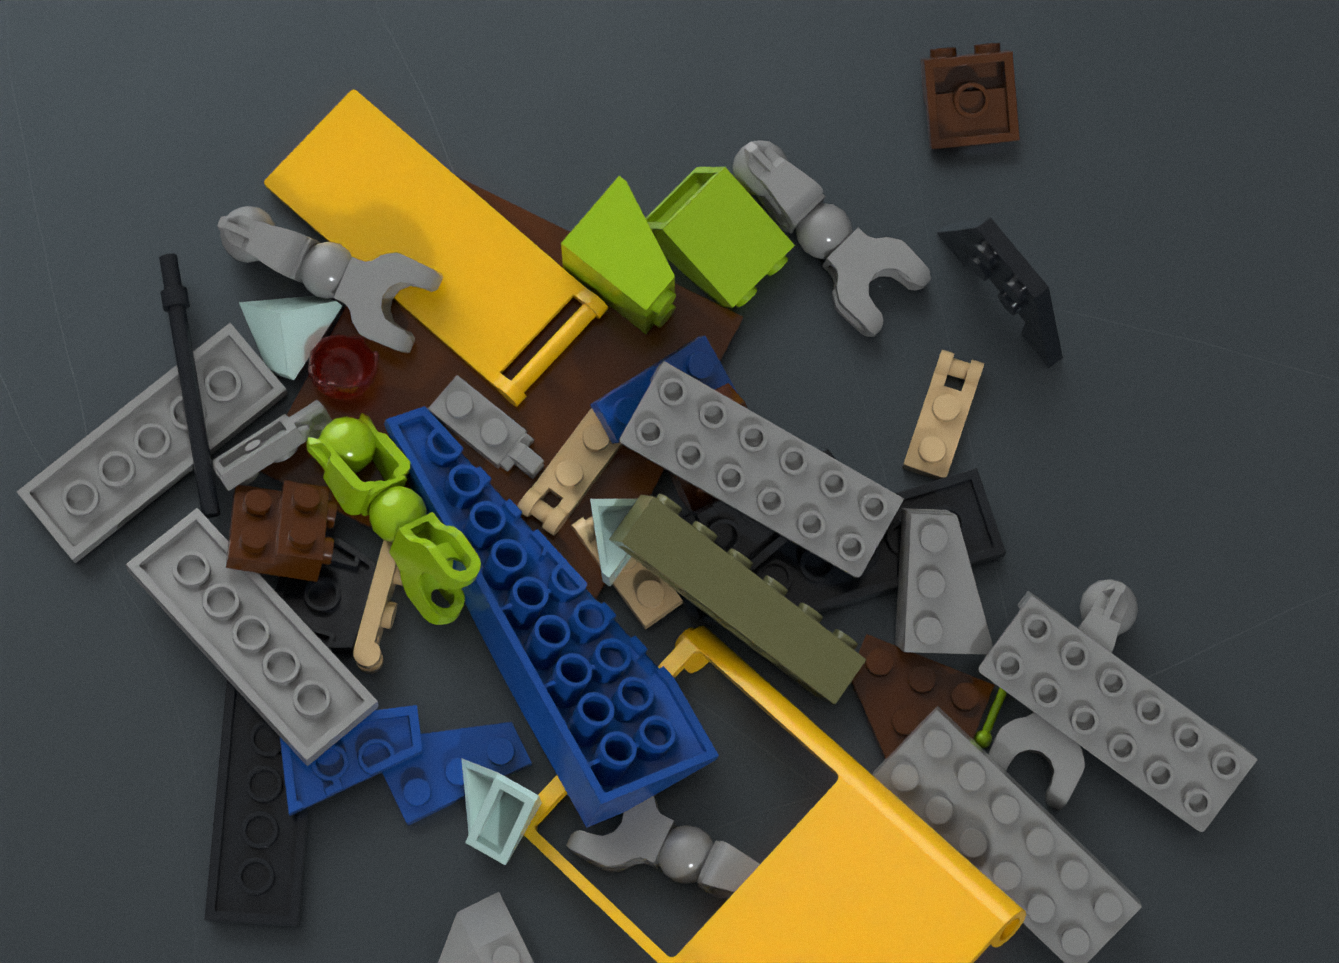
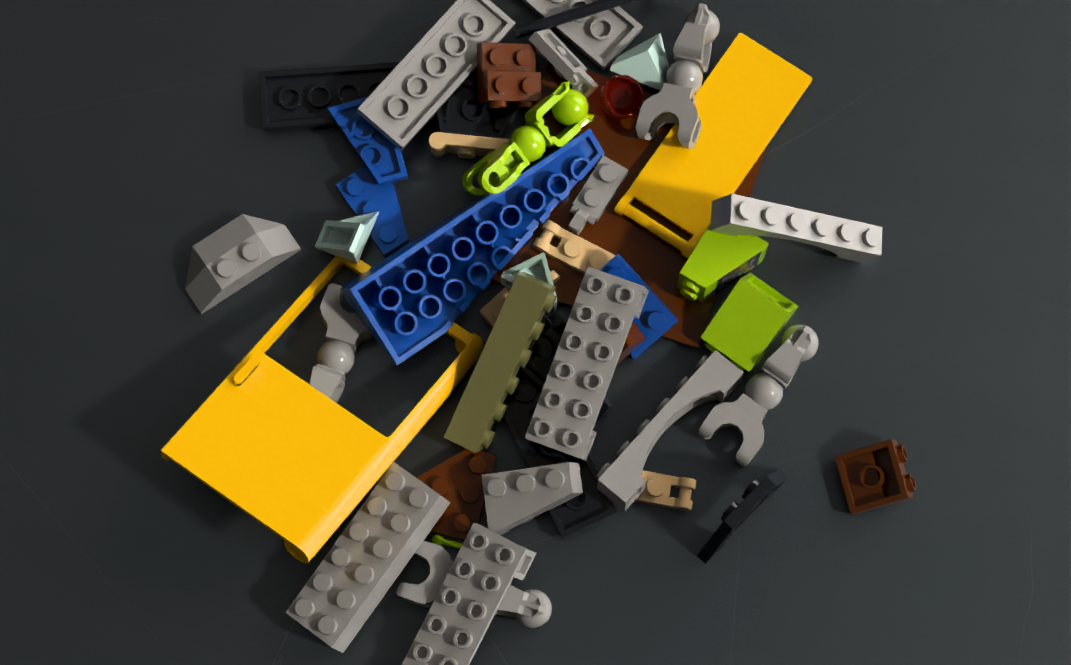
camera: 85 degrees right, 0 degrees up
none -> light grey arch [597,350,743,512]
none -> arch [710,194,883,262]

